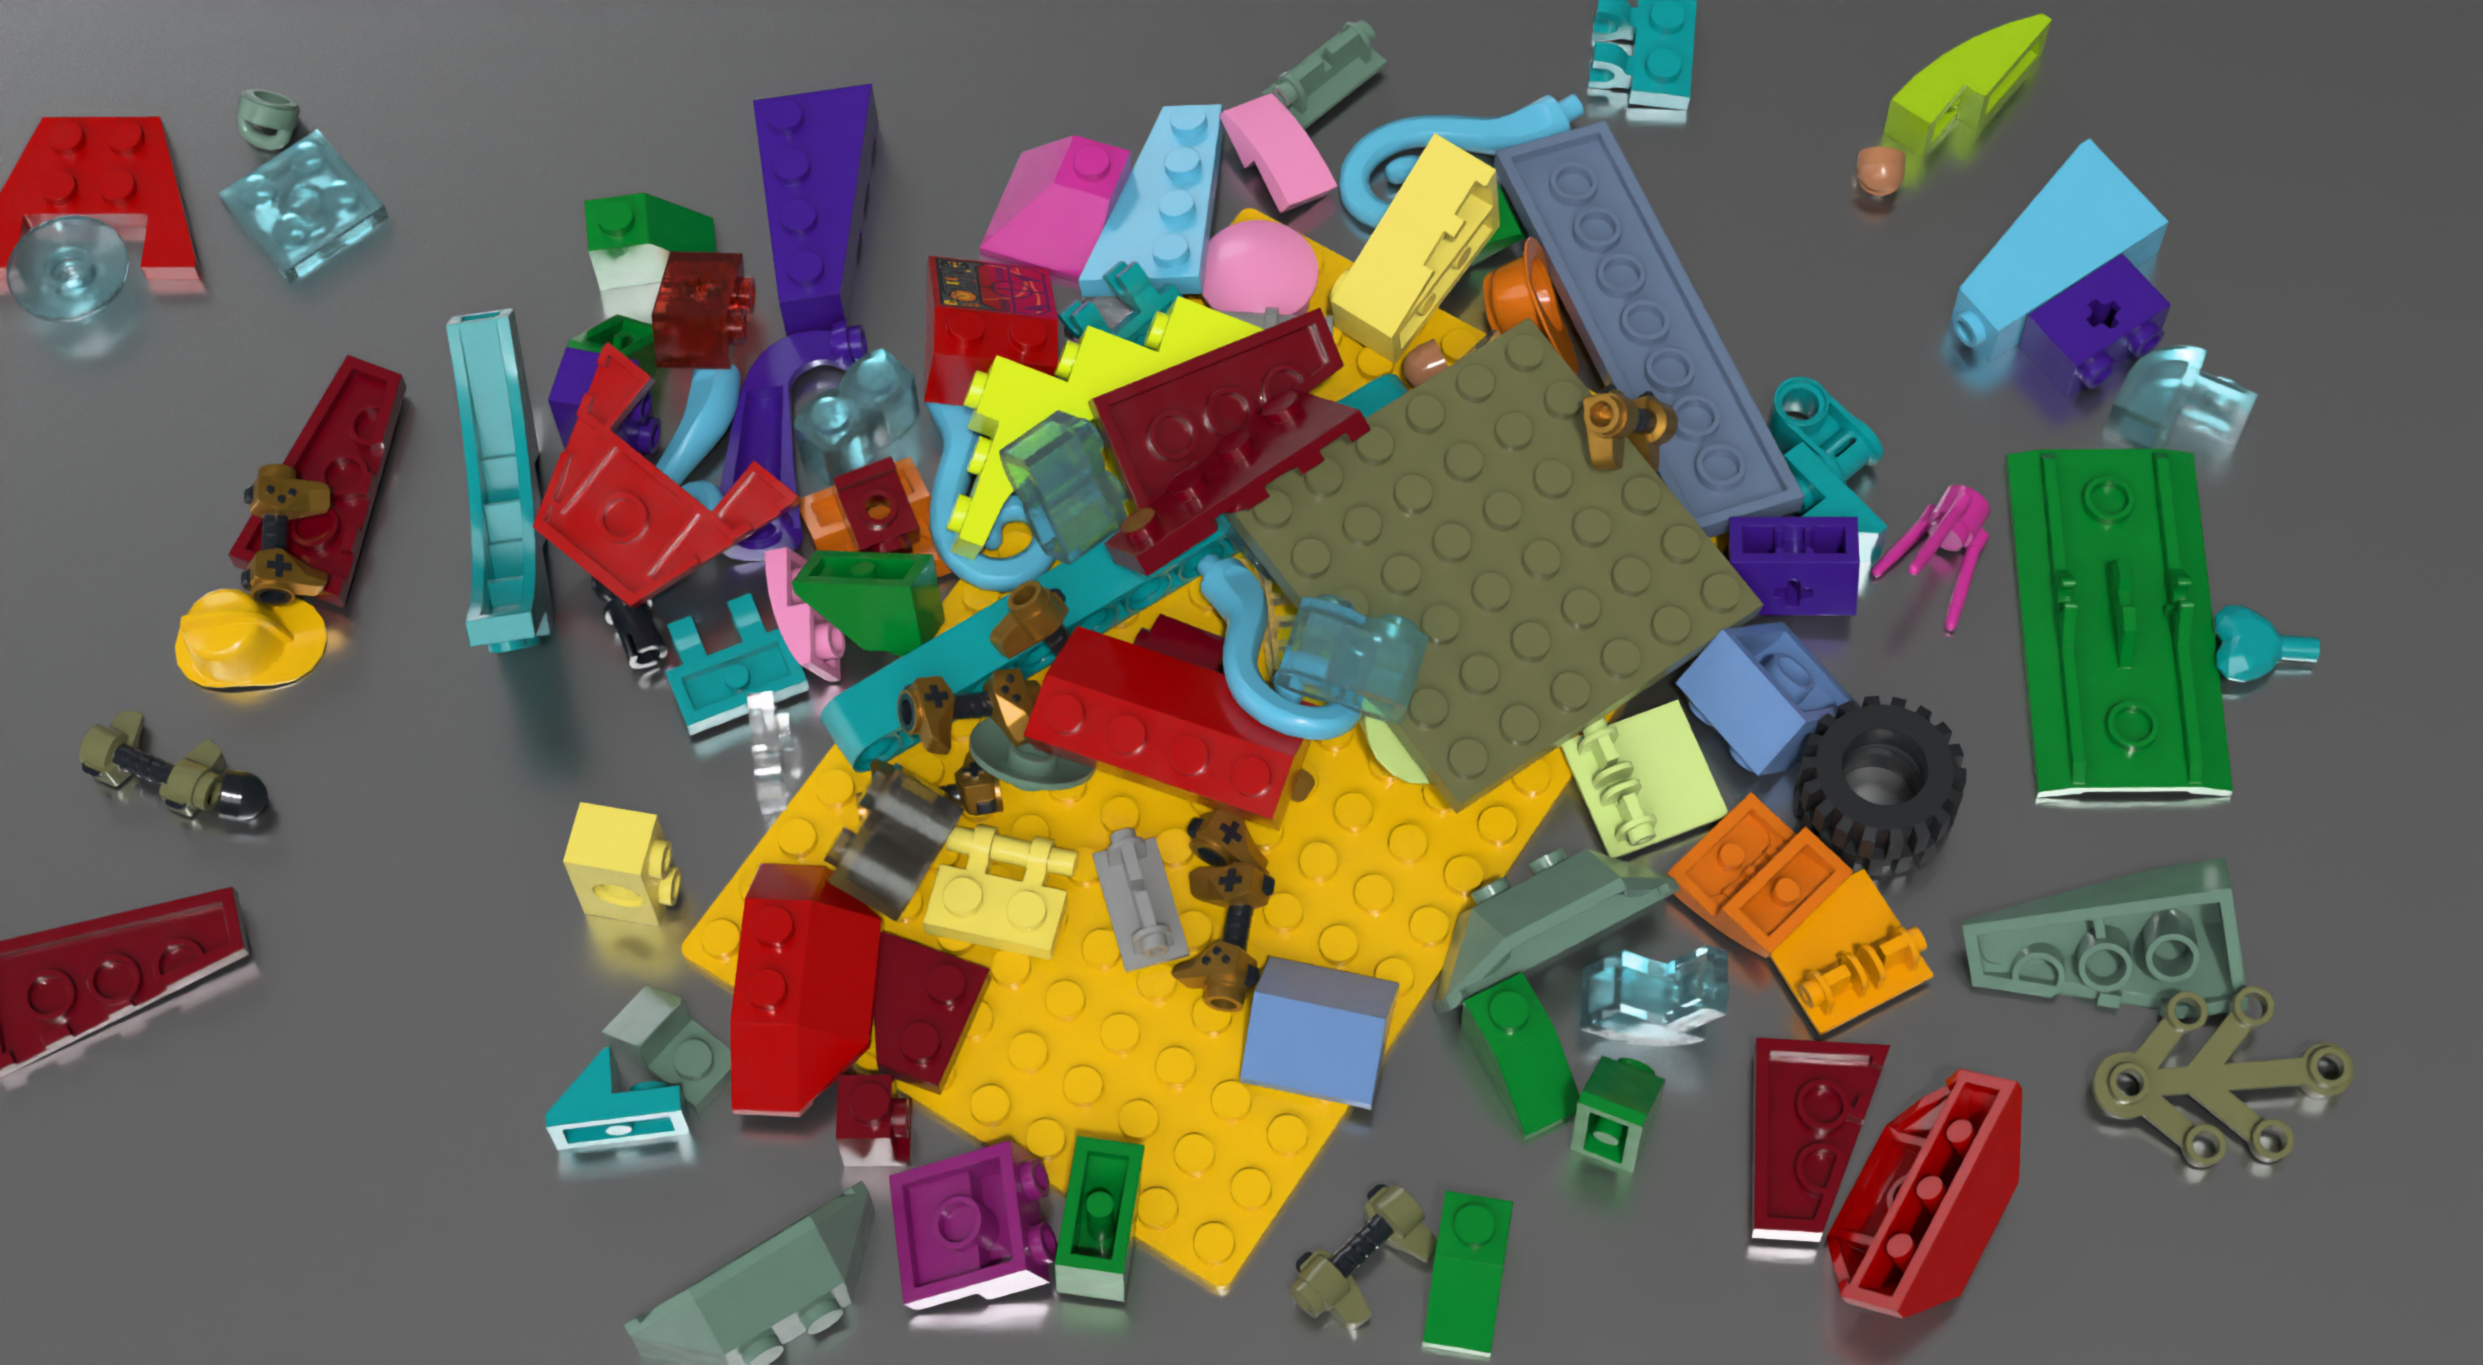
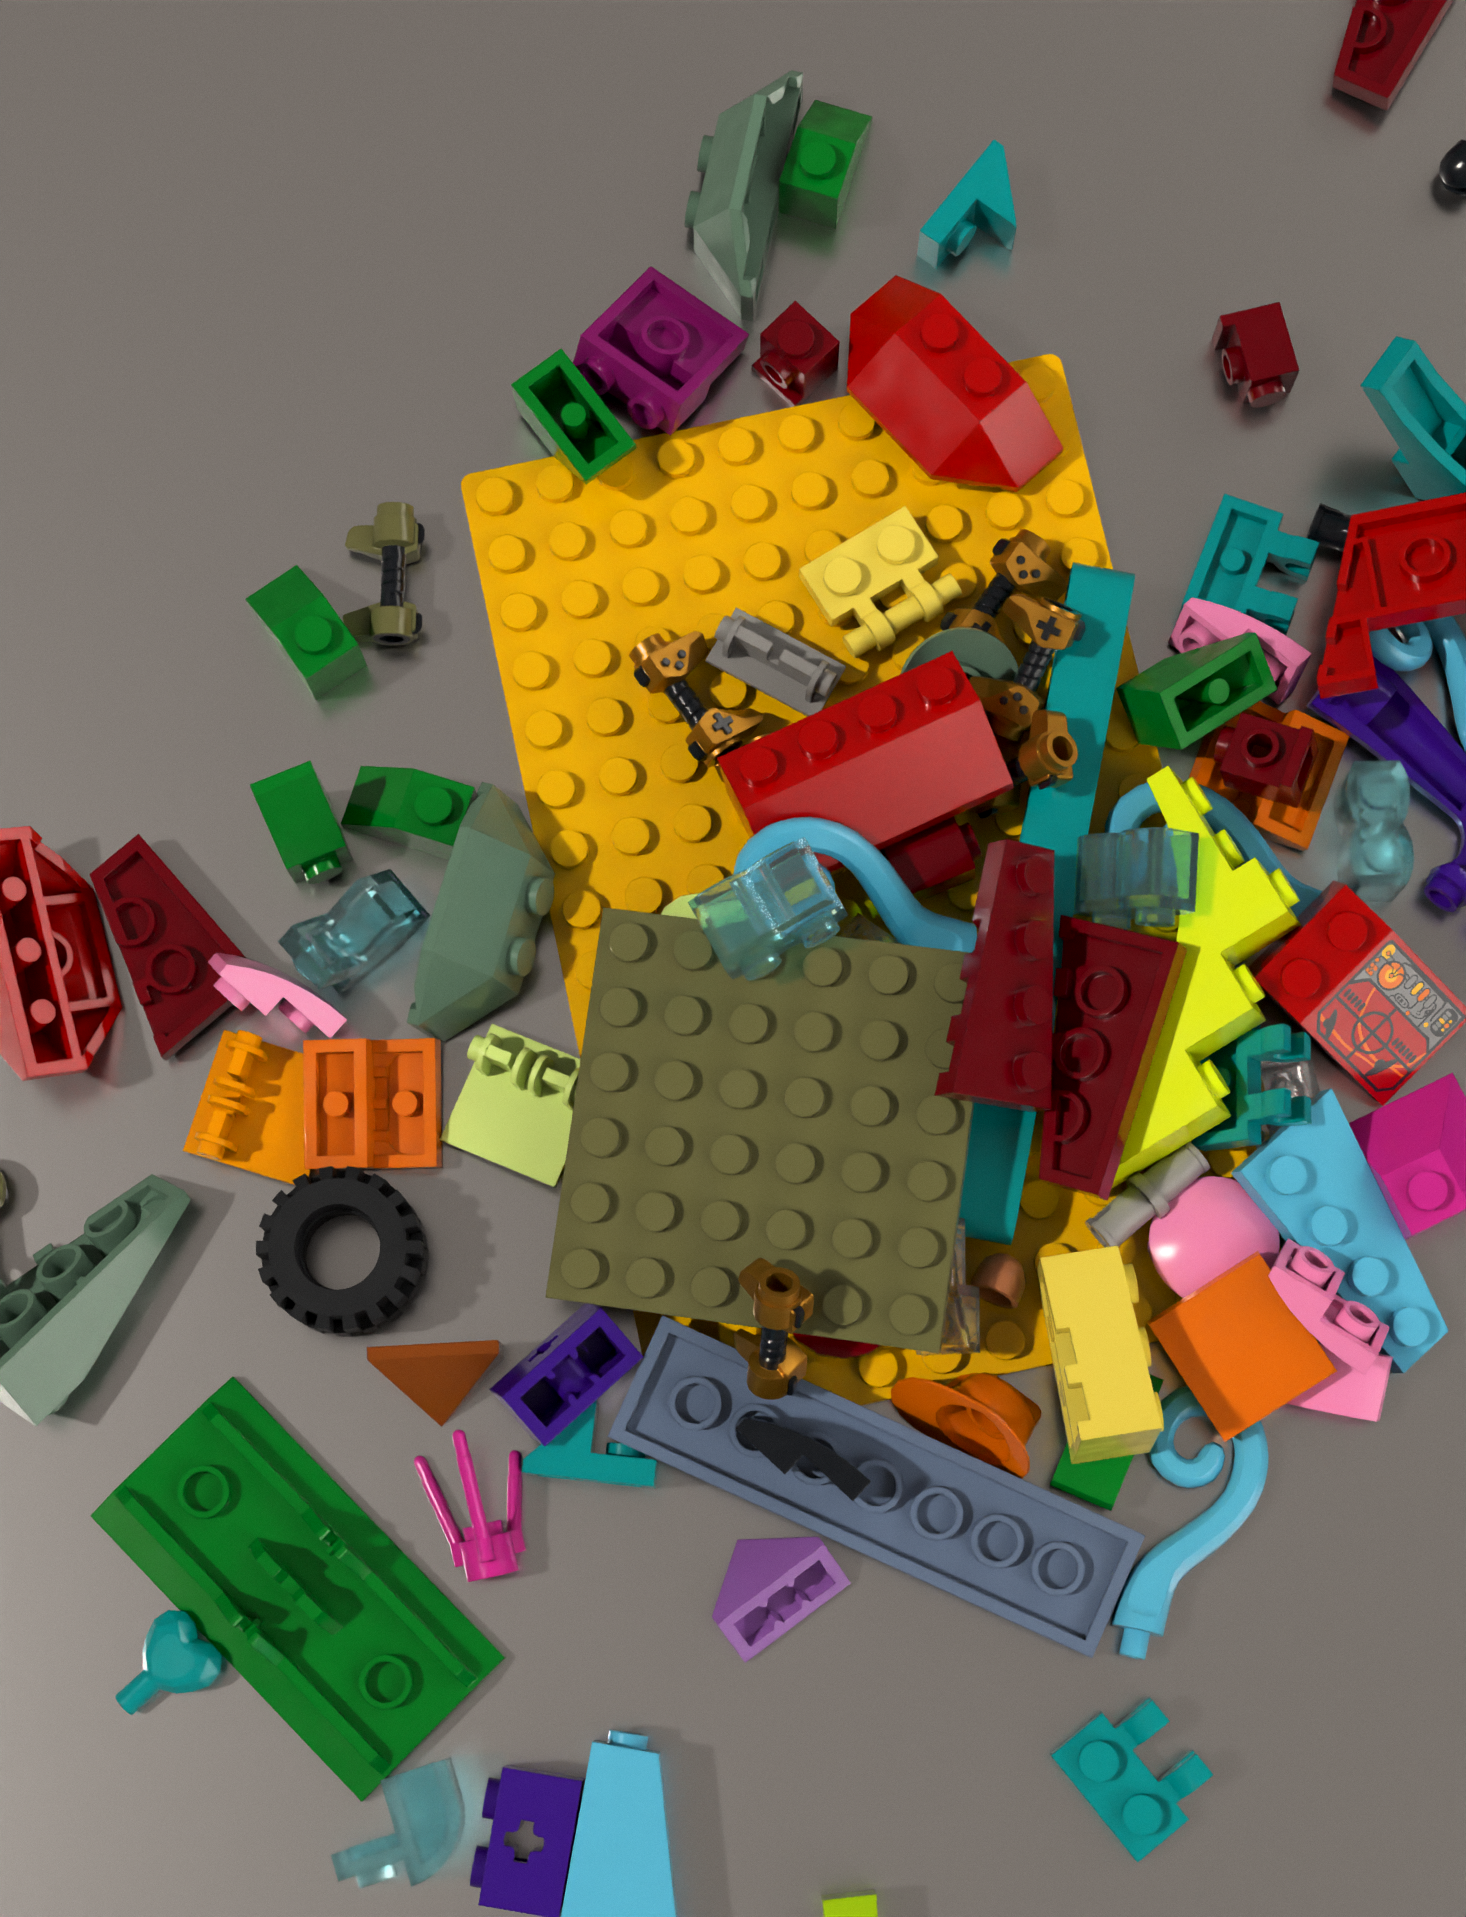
camera: 135 degrees right, 15 degrees up
light yellow brick [563,802,681,927] -> none
sand green slope [601,985,731,1116] -> none
clear plate [747,691,794,815] -> none
clear smoke brick [823,763,965,921] -> none
dark red wing [874,931,992,1095] -> none
medium blue slope [1240,956,1399,1110] -> none
sand green hinge [1261,20,1387,130] -> none
medium blue slope [1676,622,1861,776] -> none
teal piece [1766,376,1884,485] -> none
nougat hinge [1856,146,1906,197] -> none
none -> bright pink slope [208,953,347,1038]
none -> dark orange slope [367,1340,504,1427]
none -> medium lavender slope [712,1537,851,1663]
none -> black slope [735,1416,871,1501]
none -> green slope [778,100,873,229]
none -> orange slope [1147,1251,1337,1442]
none -> dark red brick [1212,302,1300,408]
none -> bright pink slope [1268,1238,1390,1375]

